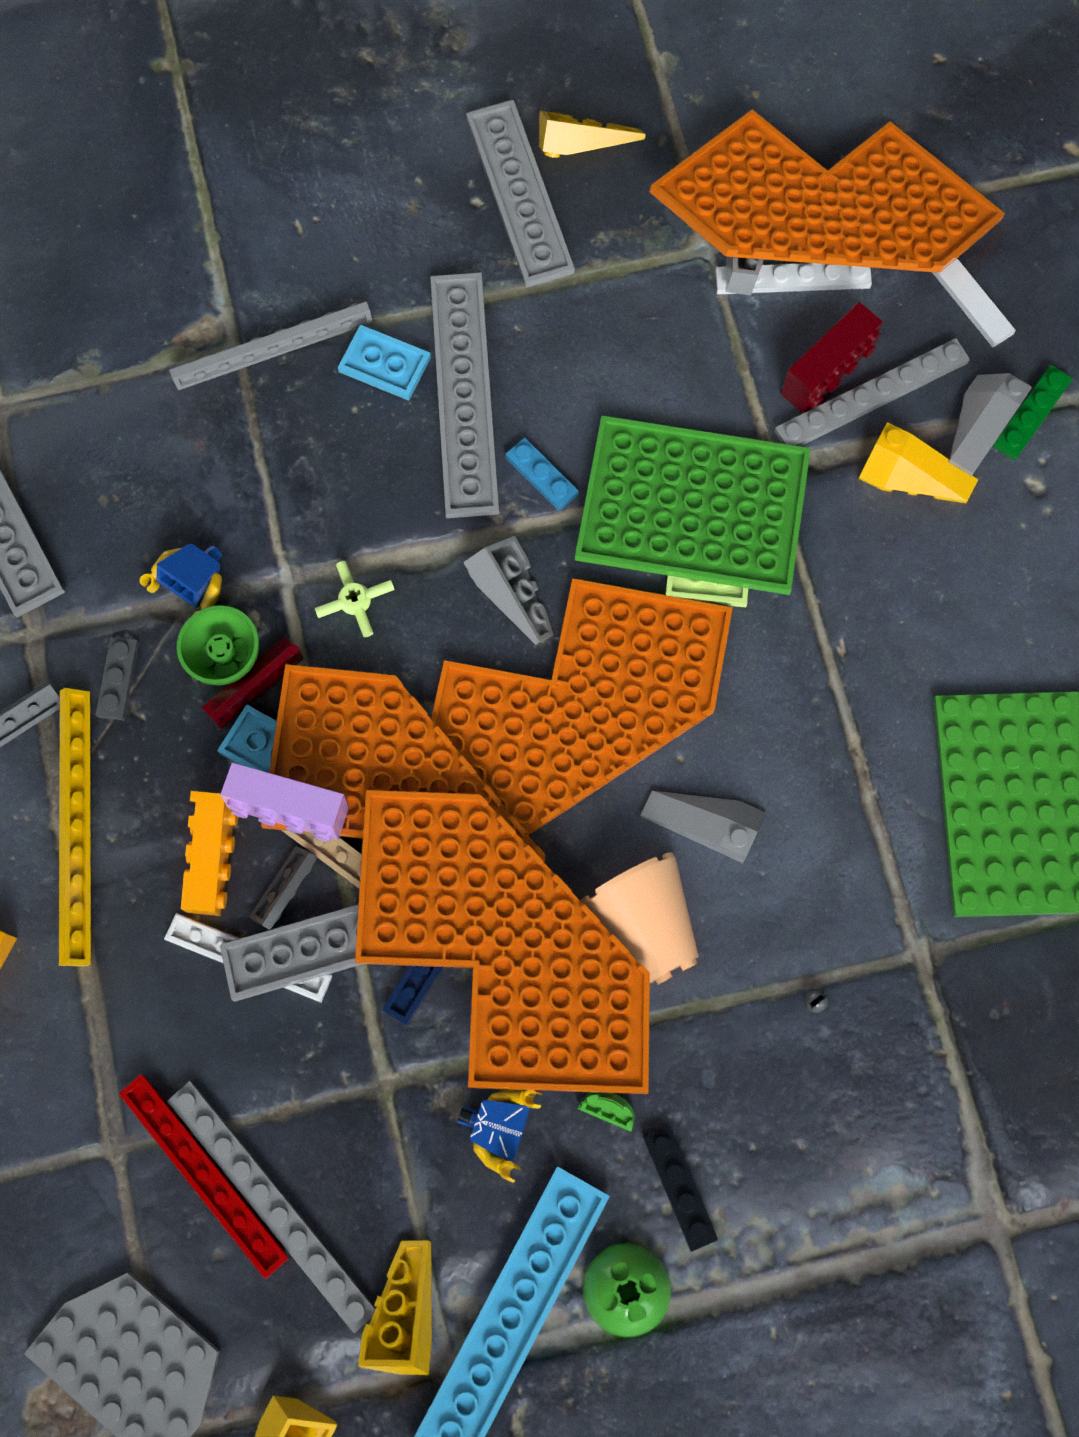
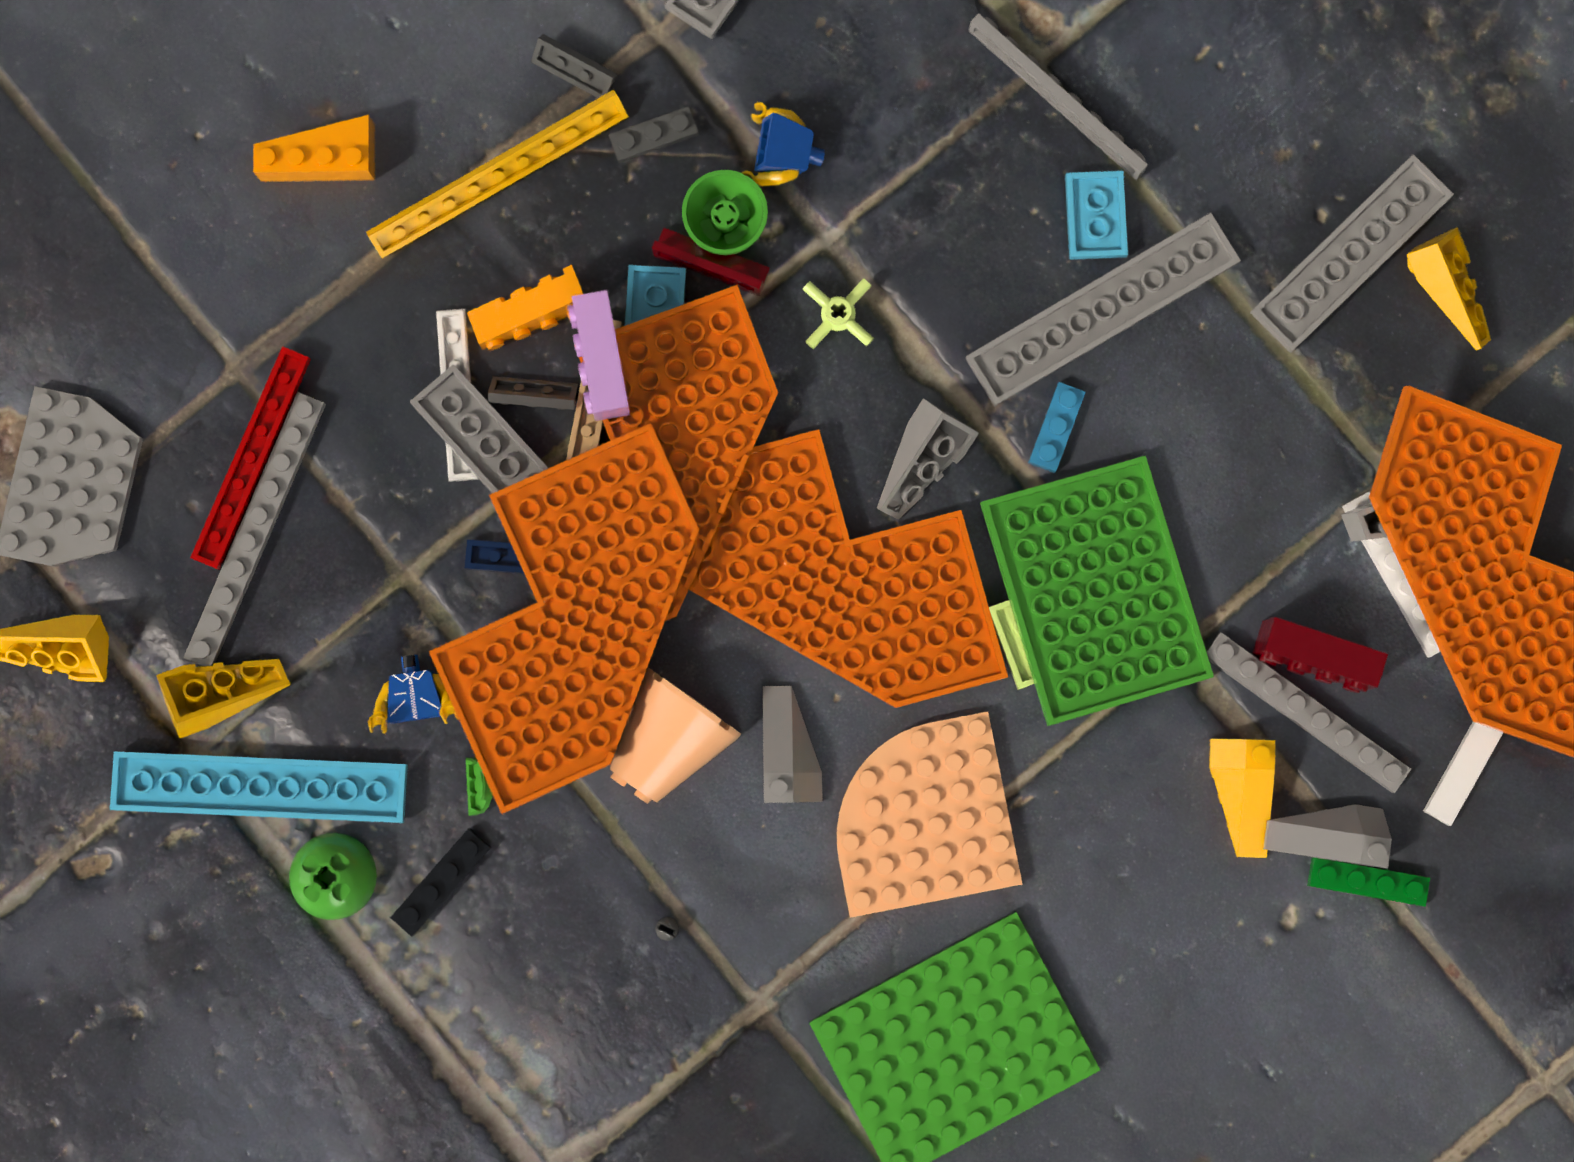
camera: 60 degrees right, 10 degrees up
none -> light nougat plate [837,712,1022,918]

